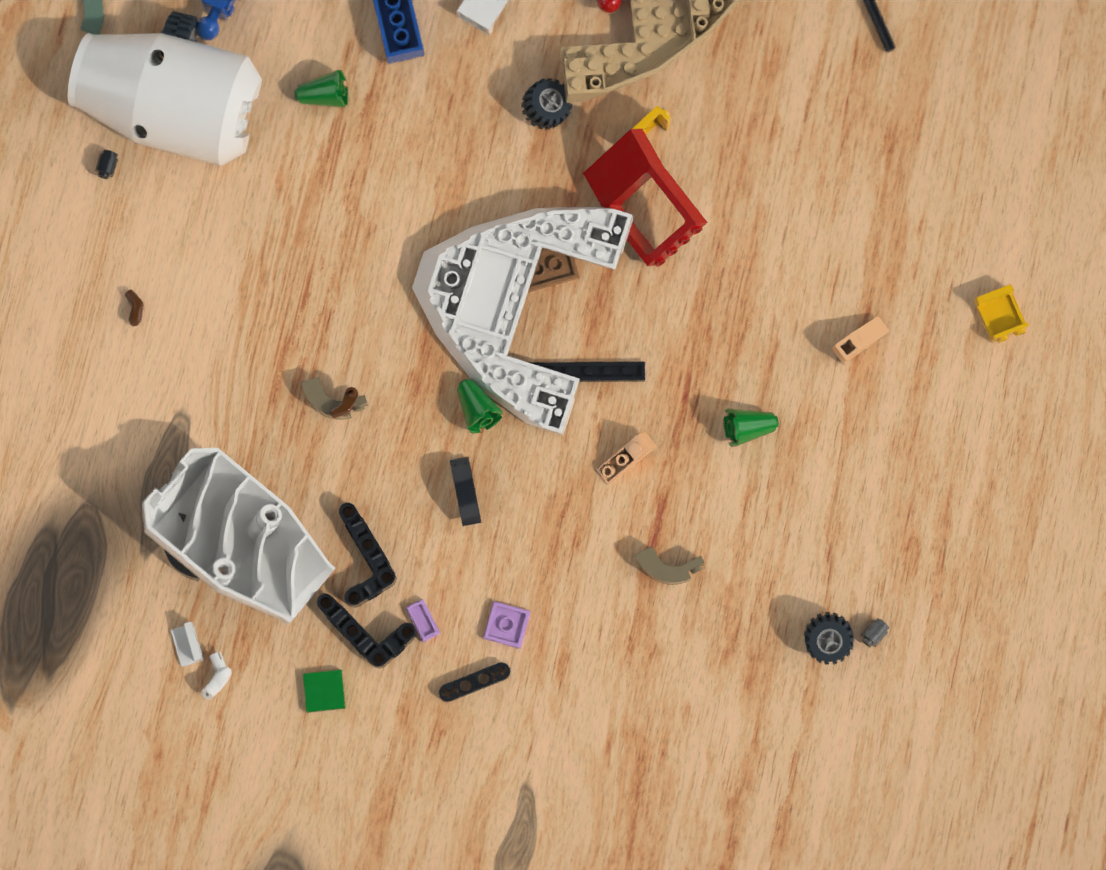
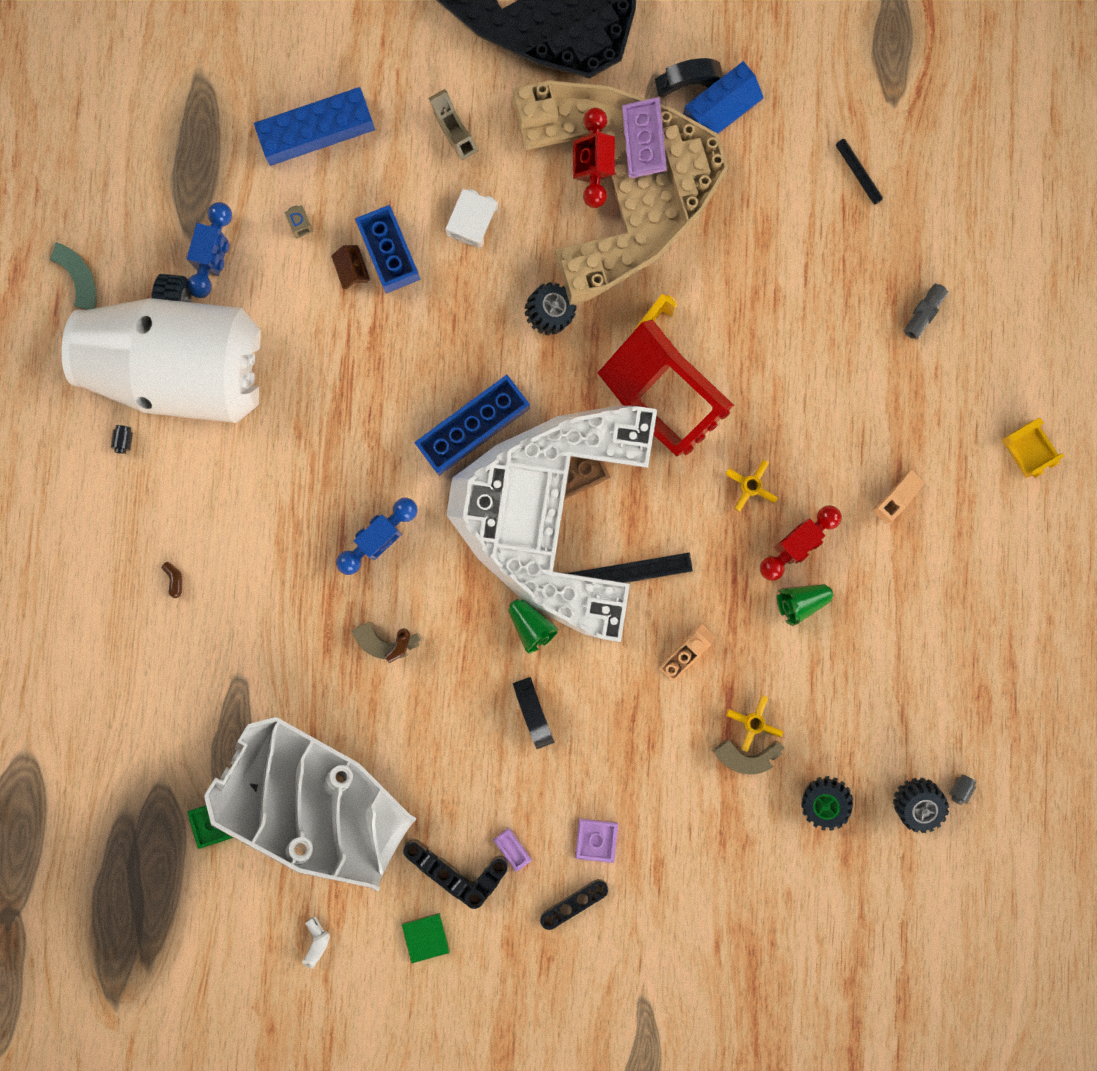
camera: 10 degrees left, 5 degrees up
white panel [171,622,204,667] -> none
green cone [295,70,349,108] -> none
black beam [339,503,396,608] -> none
none -> green tile [187,805,234,849]
none -> reddish brown panel [331,245,370,289]
none -> blue brick [336,497,418,575]
none -> blue brick [414,374,530,476]
none -> yellow bar [725,460,778,512]
none -> yellow bar [726,695,783,752]
none -> red brick [760,505,842,581]
none -> black wheel [801,776,853,831]
none -> dark grey piece [903,283,948,340]

